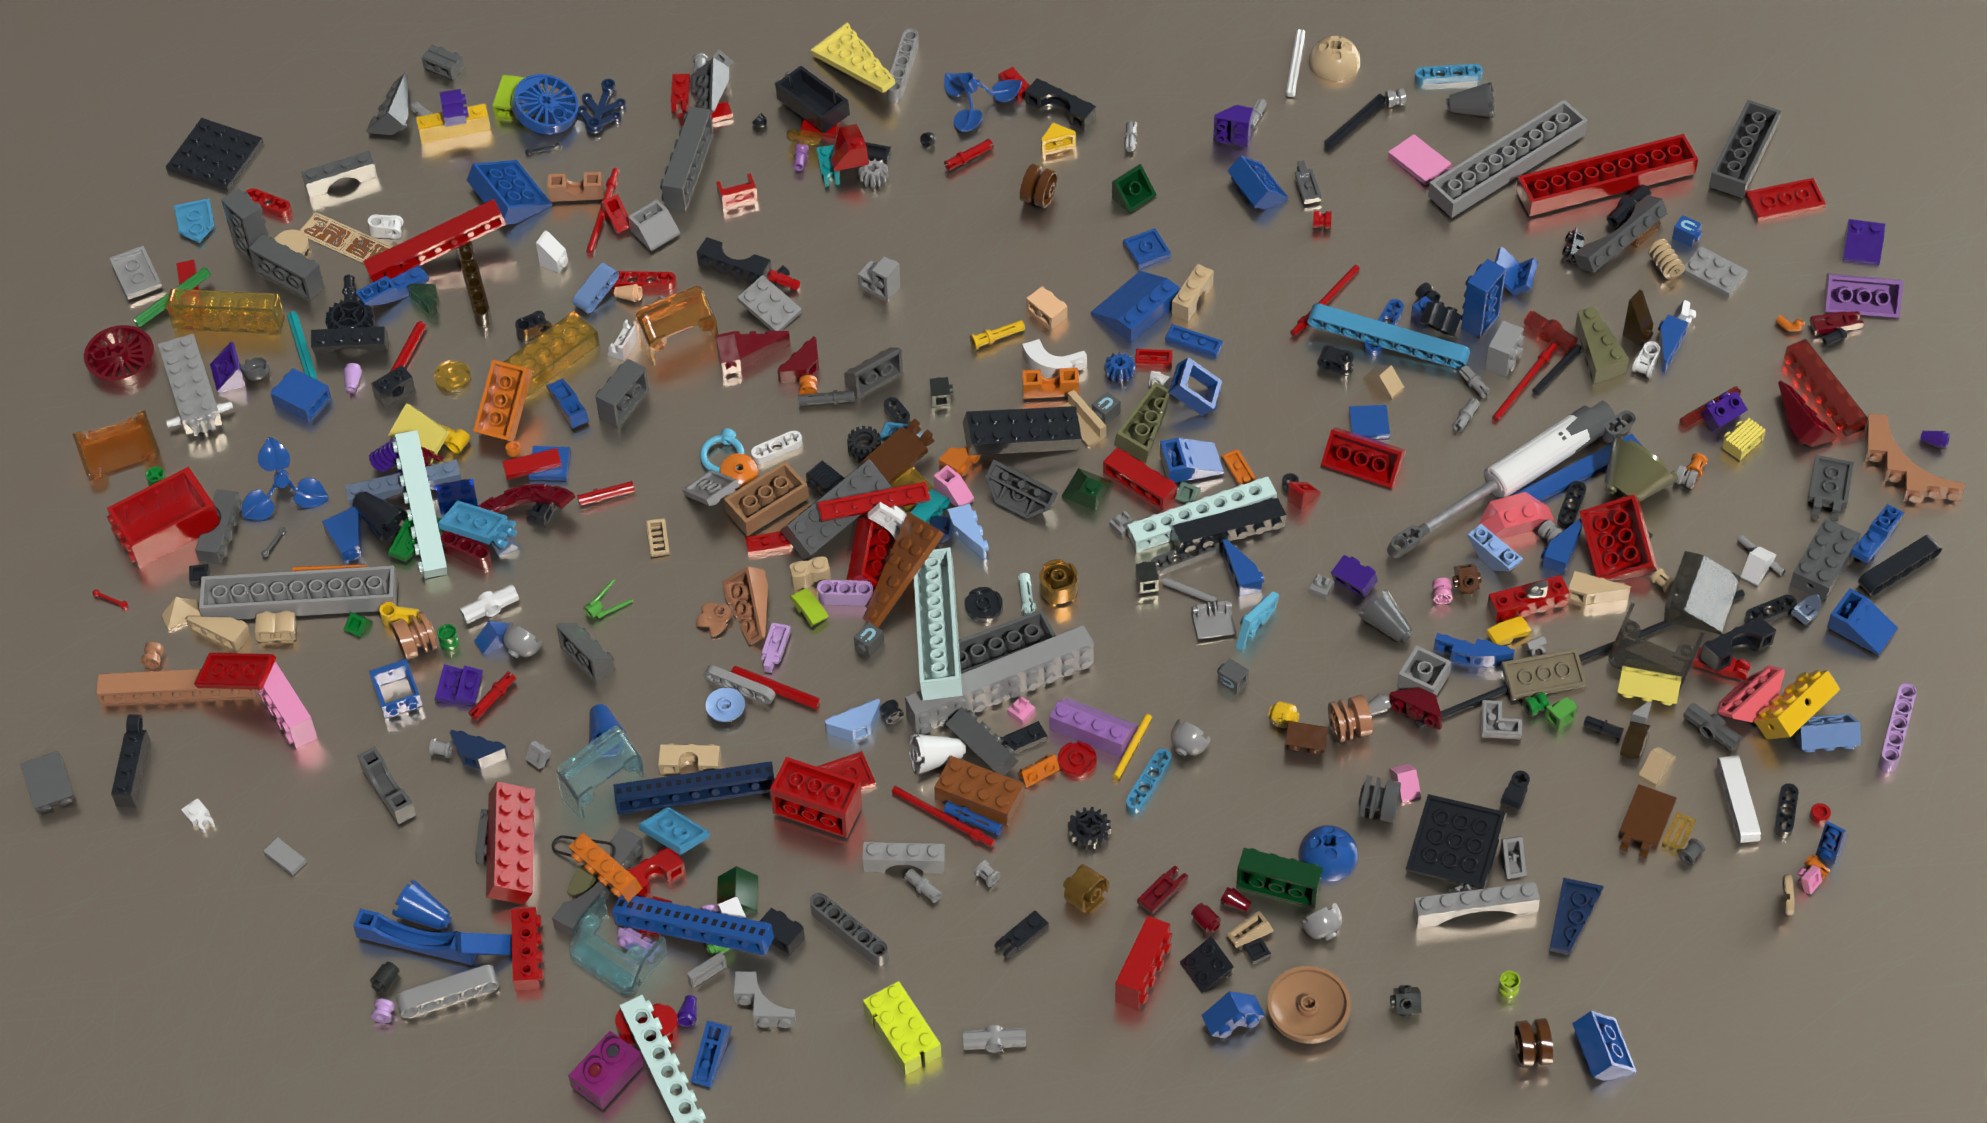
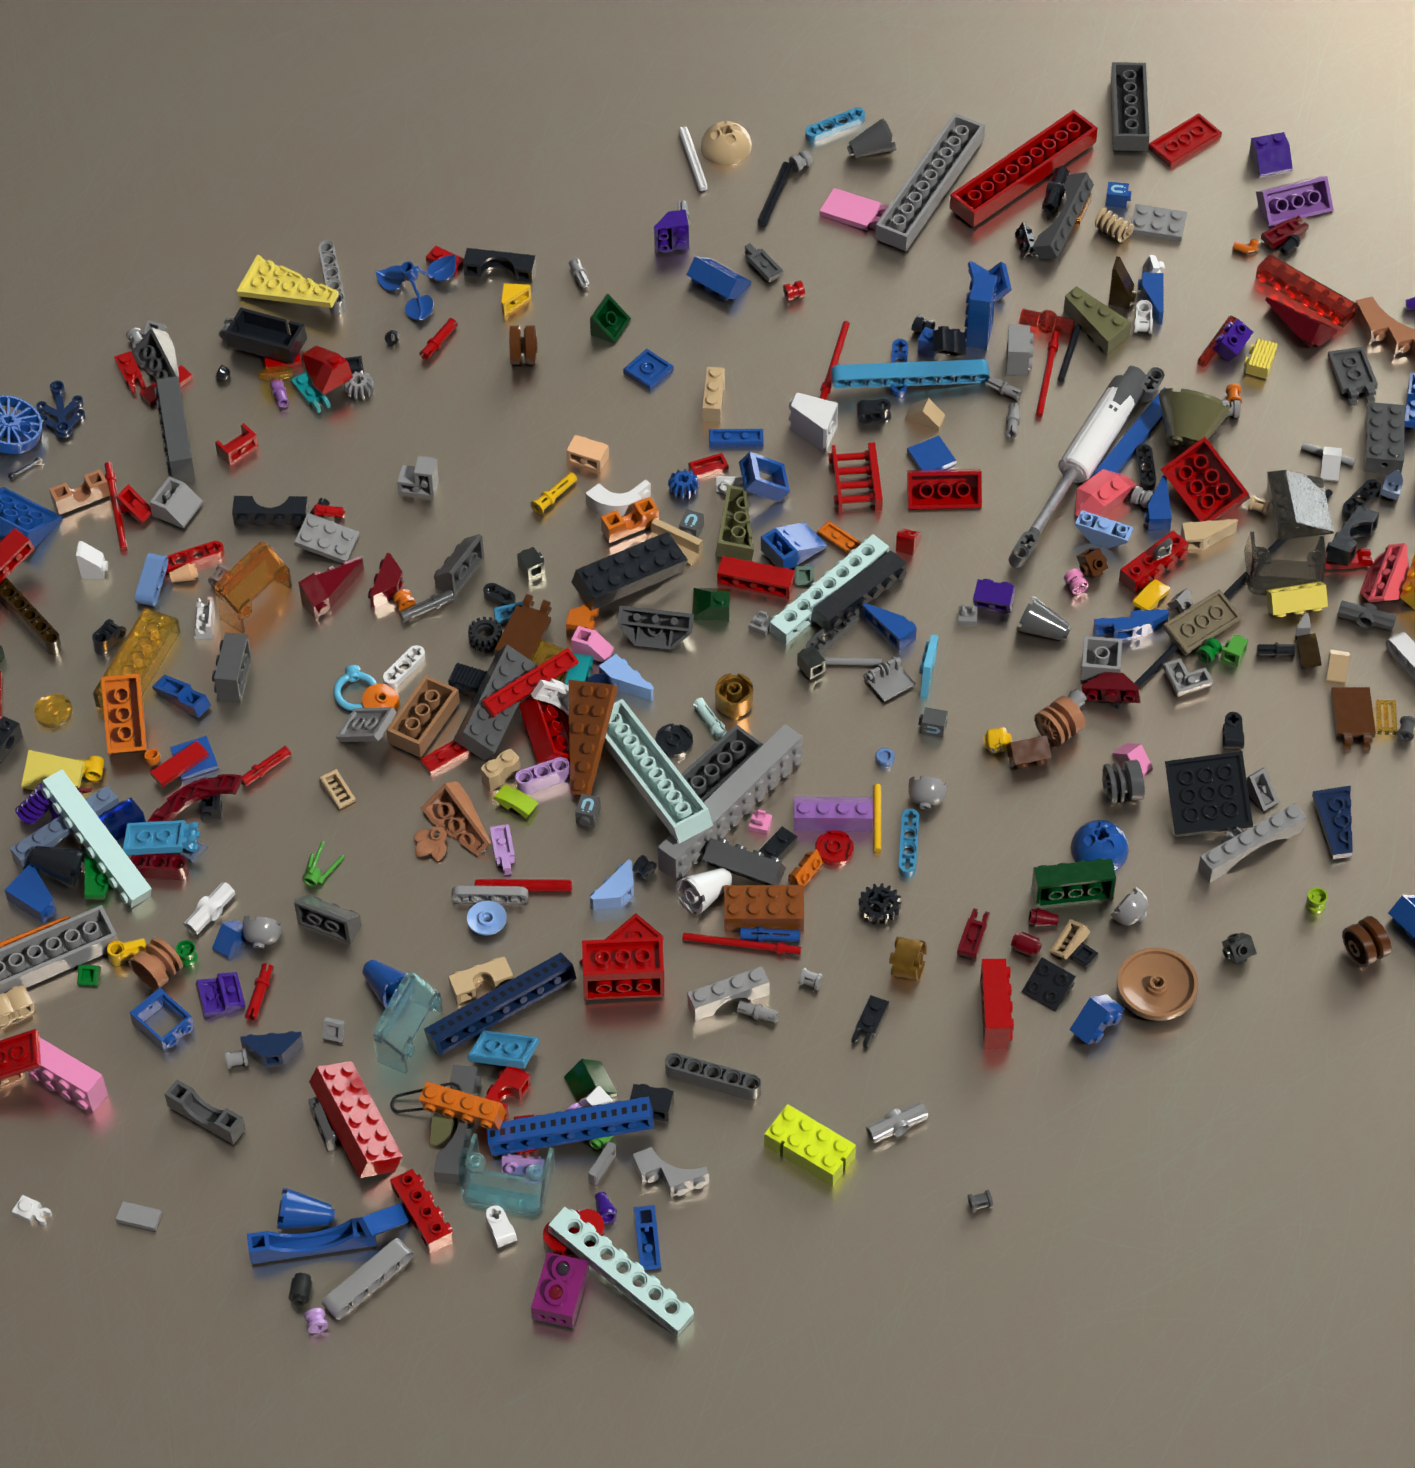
camera: 25 degrees left, 0 degrees up
blue slope [1091,271,1181,343] -> none
black axle [1282,473,1299,491] -> none
none -> white piece [486,1205,517,1248]
none -> white slope [788,393,838,453]
none -> red fence [828,442,883,514]
none -> medium blue tile [875,748,895,767]

